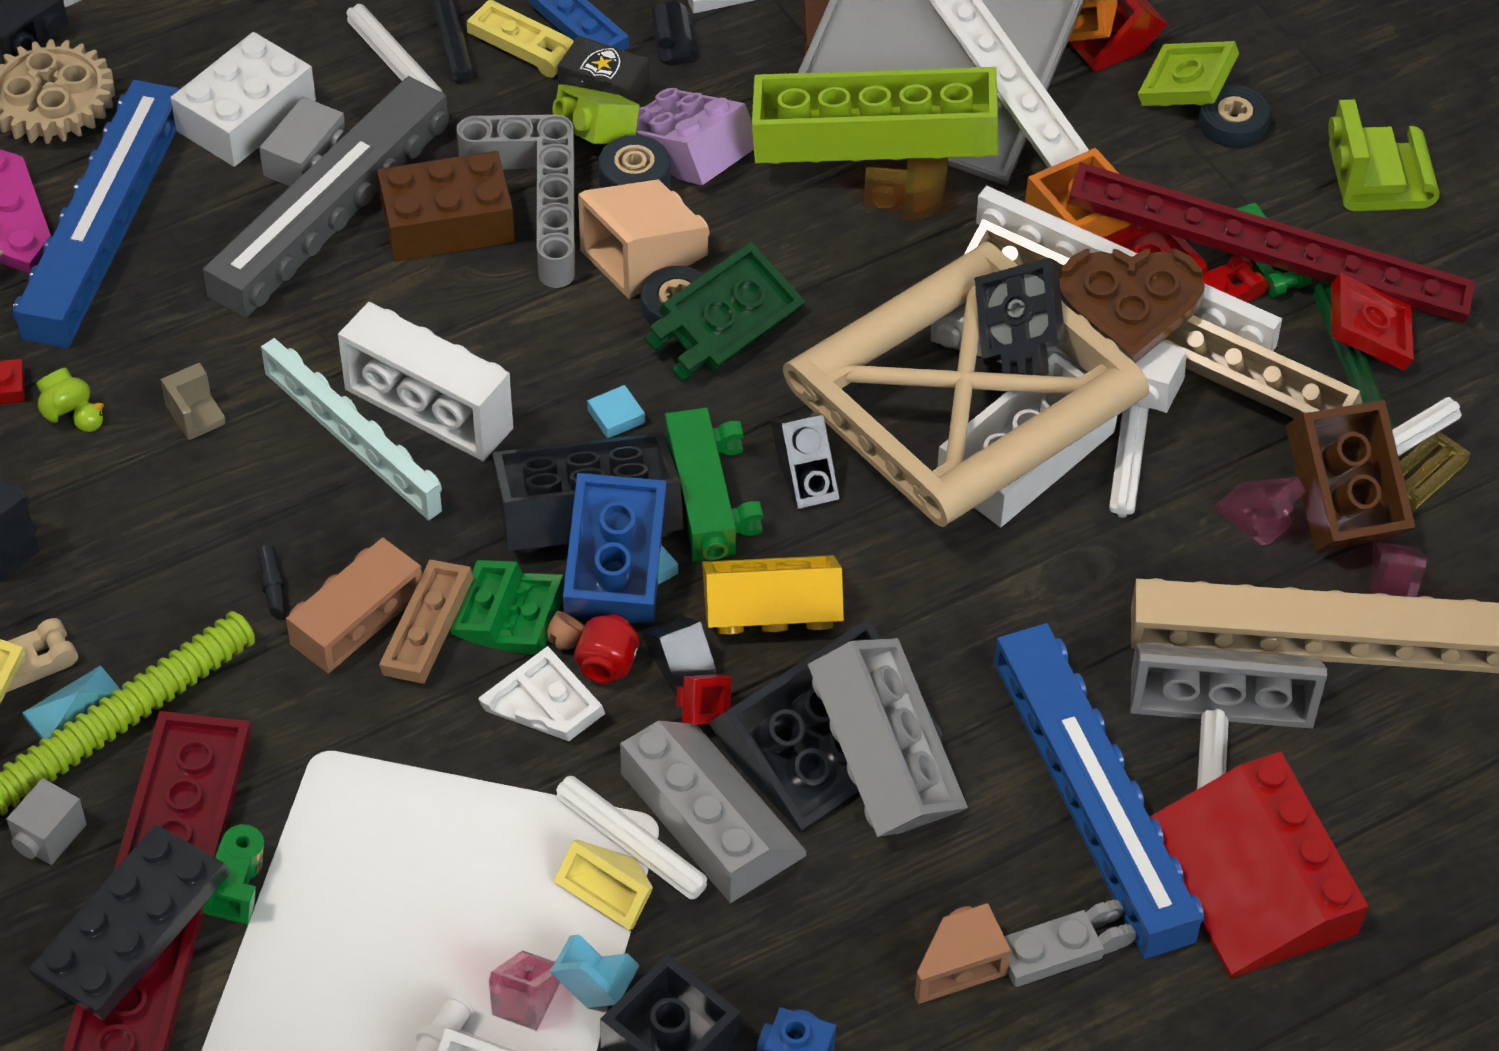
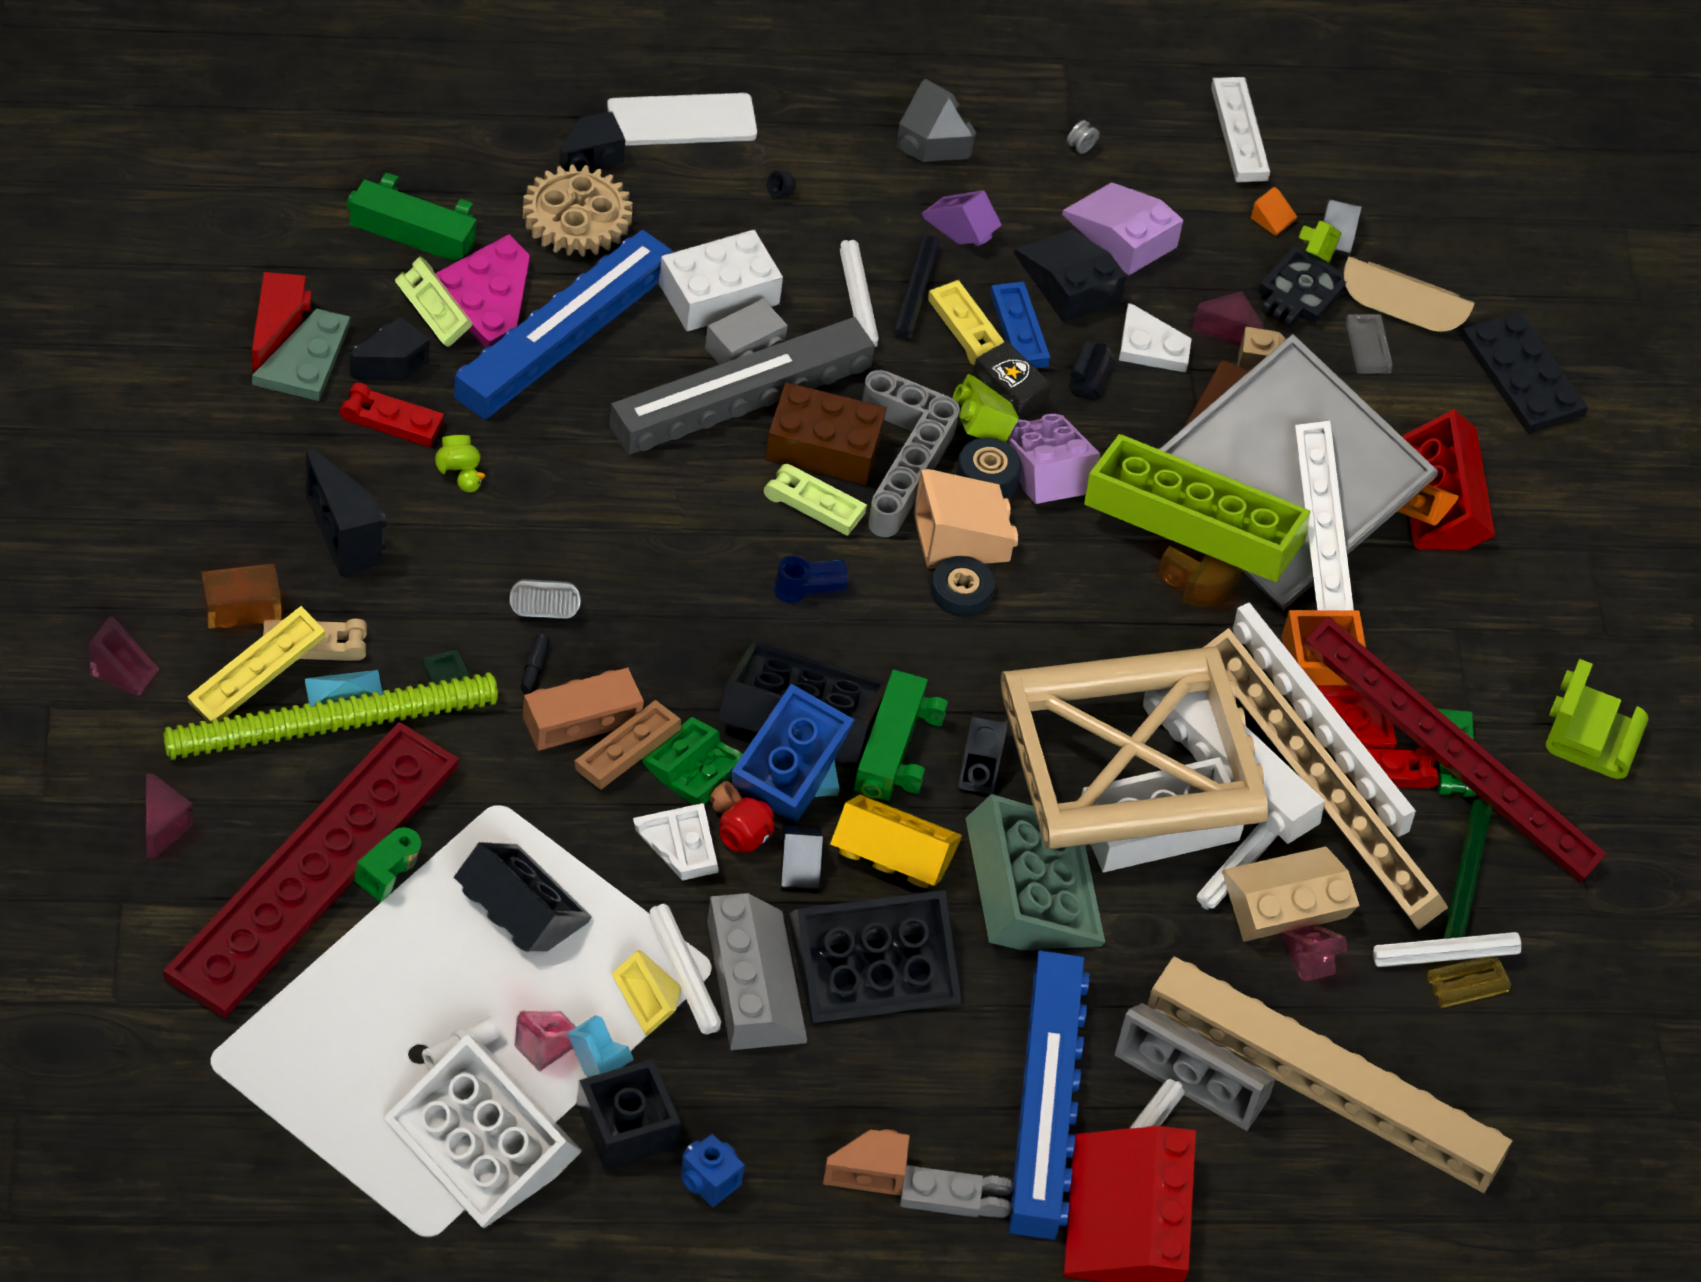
camera: 20 degrees right, 0 degrees up
light grey brick [7,778,87,865] -> none
black plate [28,824,230,1021] -> none
dark tan panel [161,363,226,441] -> none
light aqua plate [261,338,442,521] -> none
white brick [338,302,513,462] -> none
medium azure tile [587,385,645,438] -> none
dark green tile [644,241,806,382] -> none
red tile [676,674,732,725] -> none
light grey slope [808,638,968,837] -> none
black piece [974,257,1066,376] -> none
reddish brown plate [1060,248,1205,363] -> none
lime plate [1138,41,1239,106] -> none
black bush [1199,84,1270,148] -> none
reddish brown brick [1286,400,1415,552] -> none
red plate [1331,273,1414,370] -> none
clear pink slope [1370,541,1427,597] -> none
none -> clear green tile [422,649,470,685]
none -> black slope [453,842,592,952]
none -> light grey piece [510,579,581,618]
none -> yellowish green plate [763,464,867,536]
none -> clear blue piece [774,555,848,603]
none -> sand green slope [966,794,1106,950]
none -> tan slope [1222,847,1360,942]

